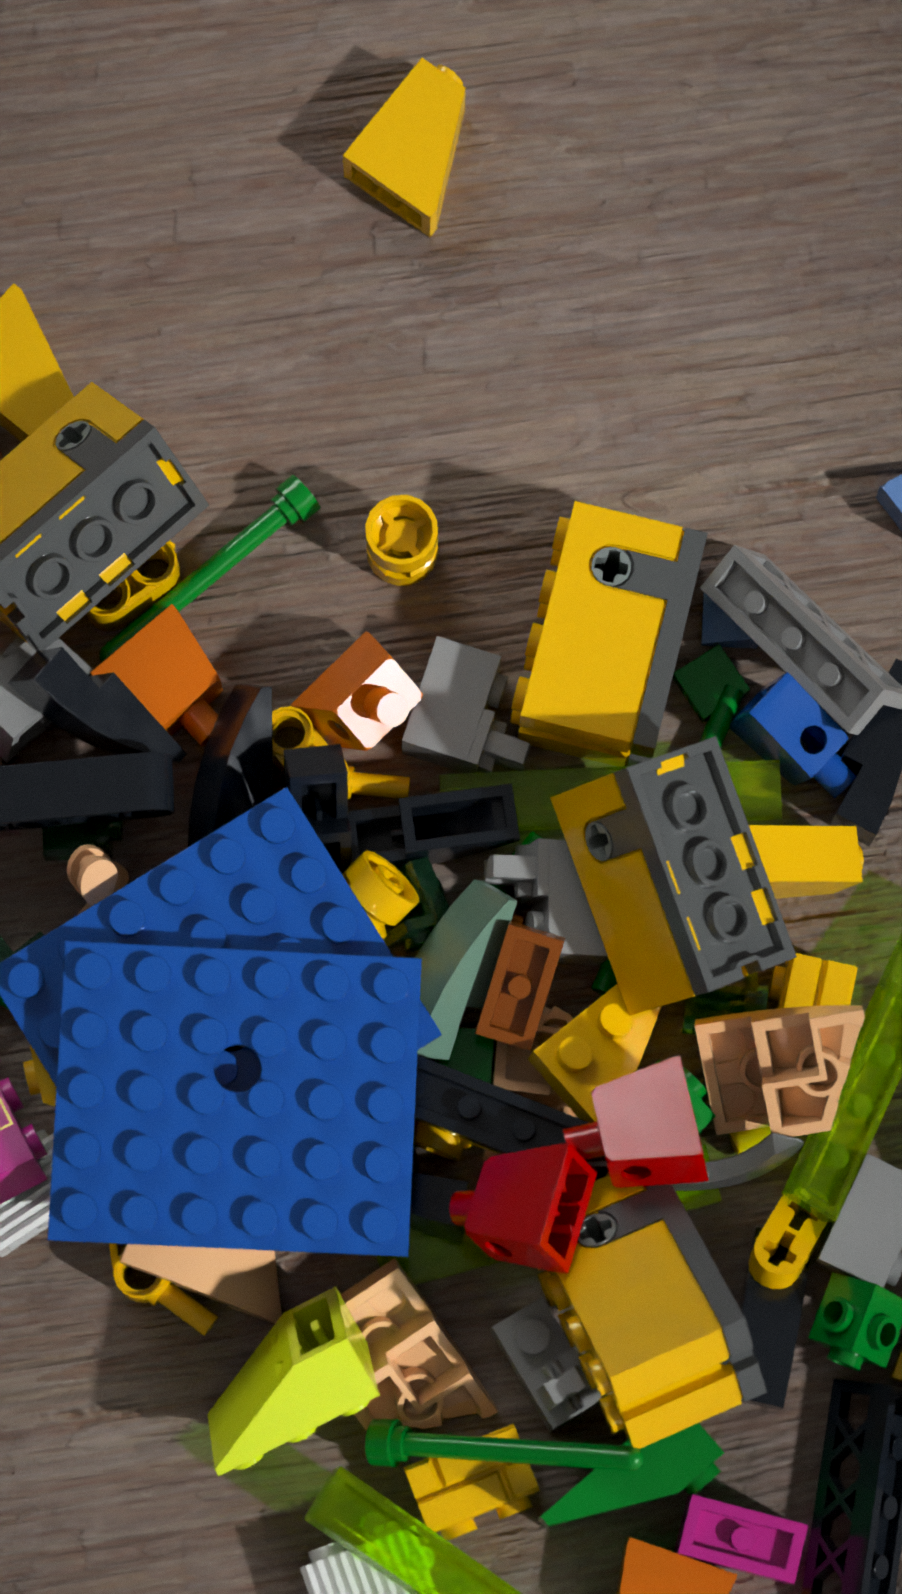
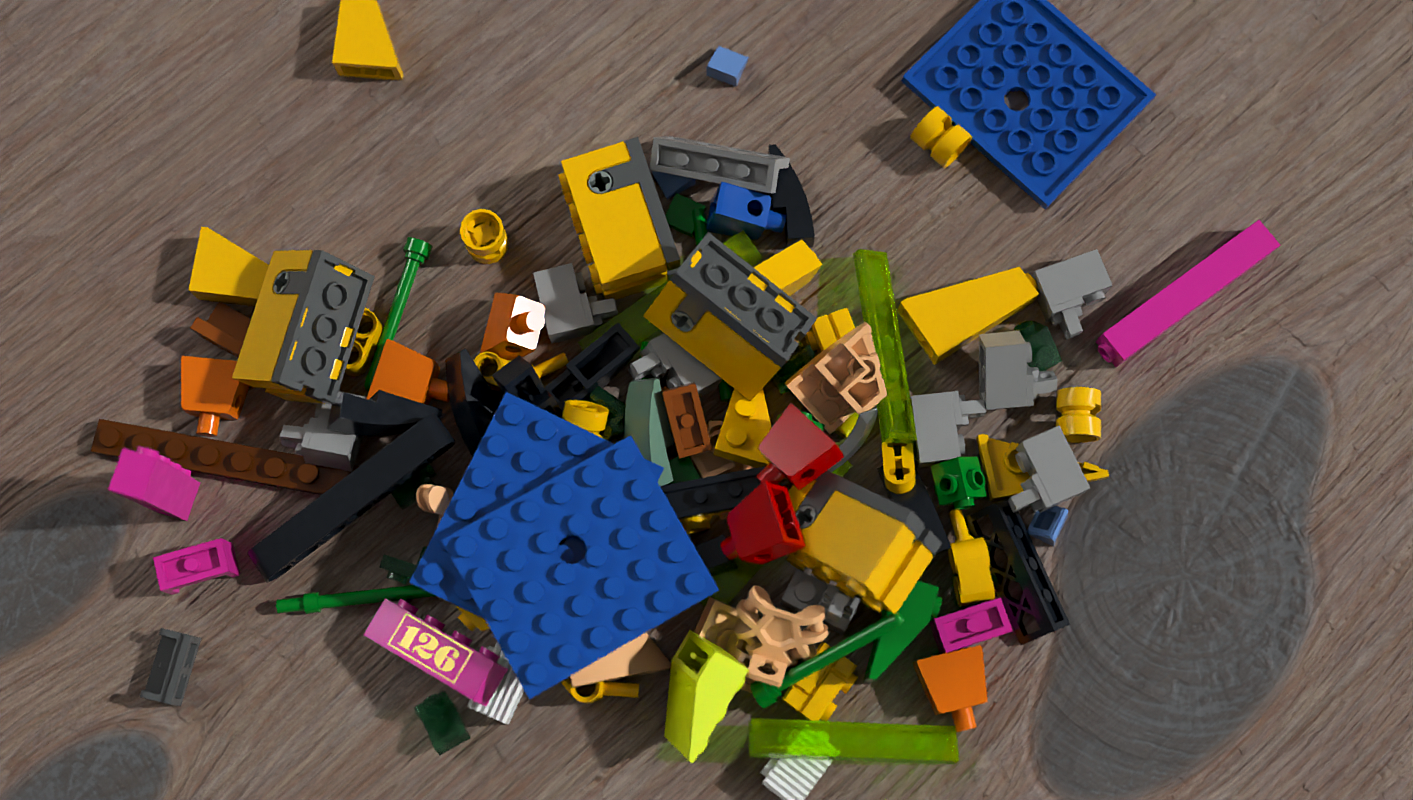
camera: 30 degrees left, 0 degrees up
none -> light nougat piece [735,585,829,687]
none -> yellow beam [948,509,995,607]

